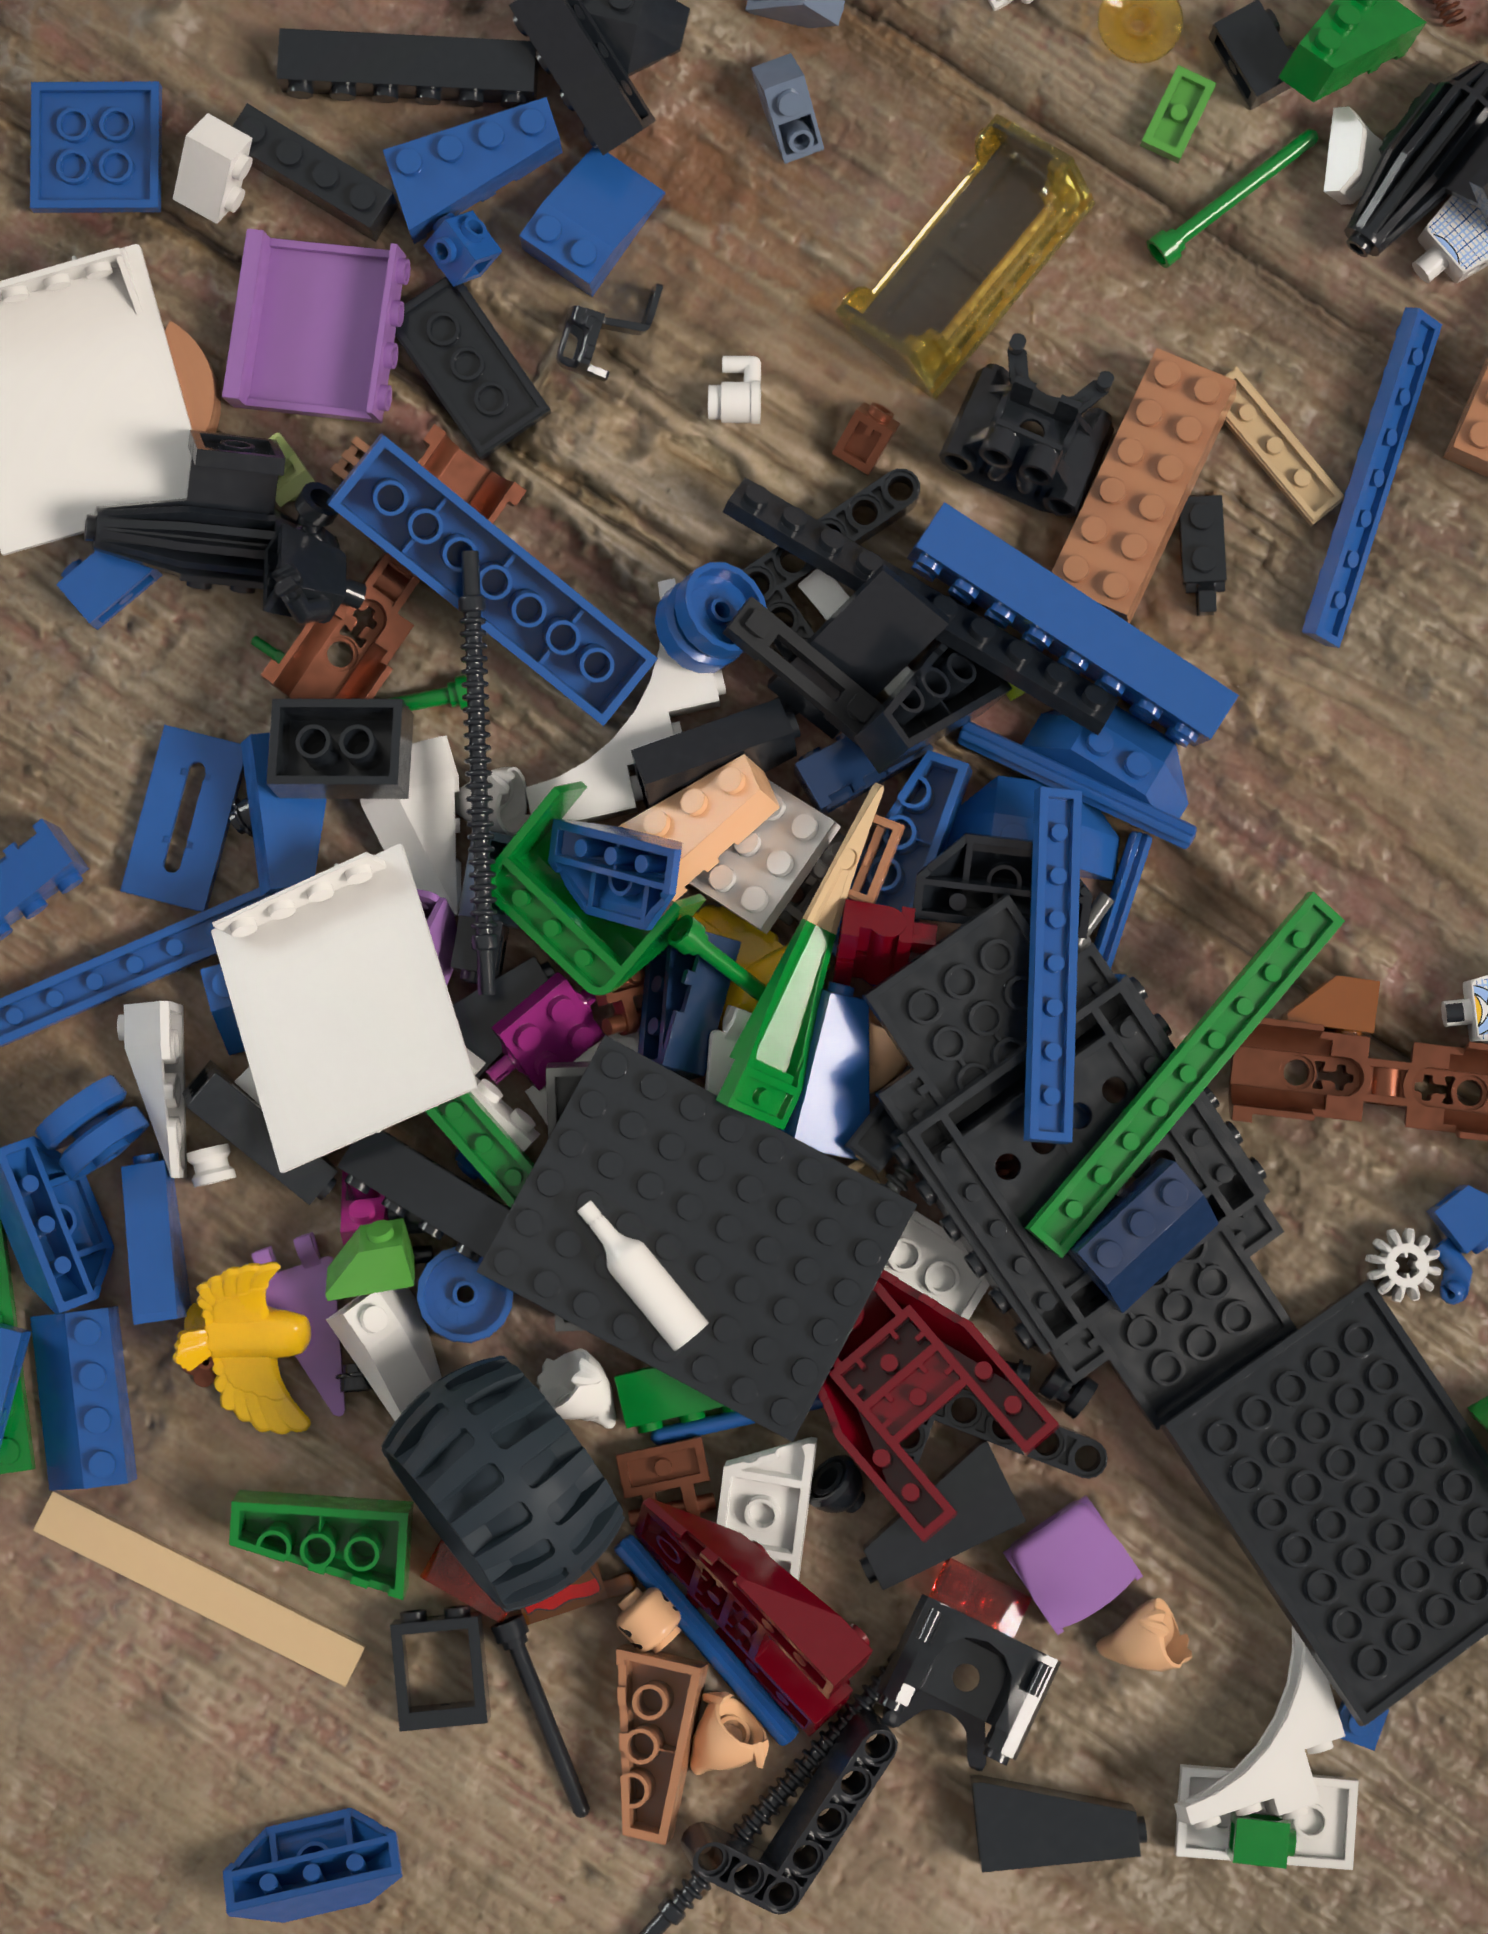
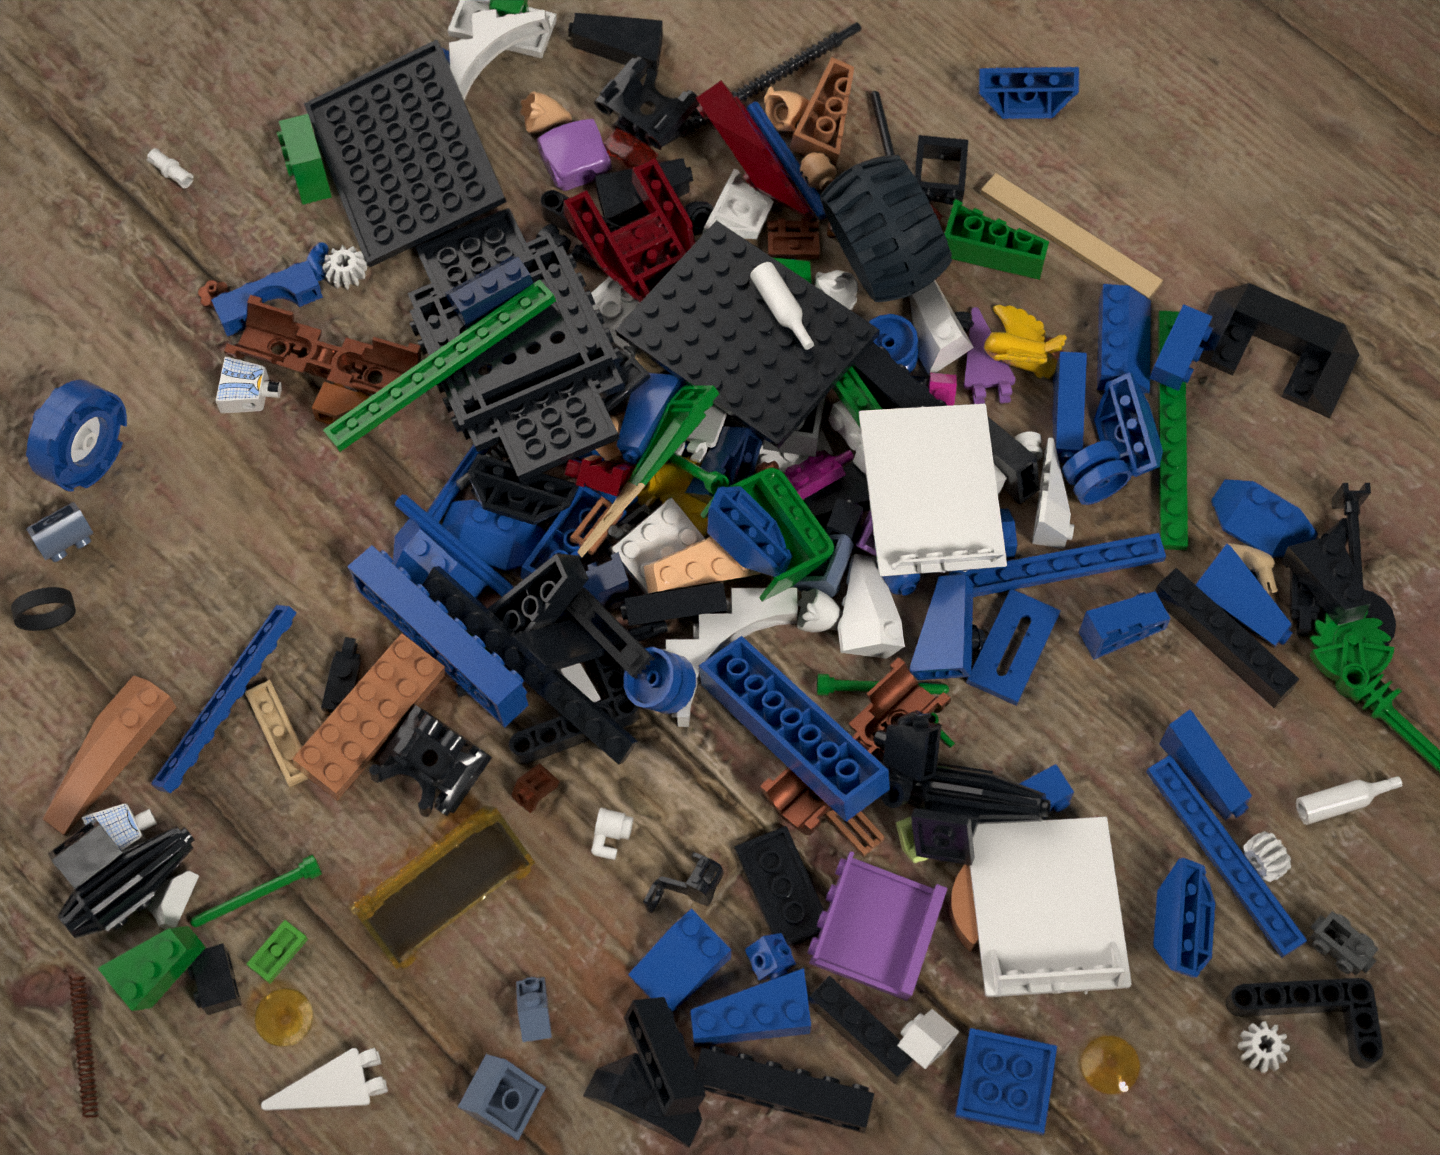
camera: 175 degrees left, 20 degrees down
black brick [267,699,414,799] -> none
bright green slope [325,1218,415,1301] -> none
black hose [458,551,499,995] -> none
black beam [681,1711,898,1915] -> none
blue plate [1024,786,1082,1144] -> none

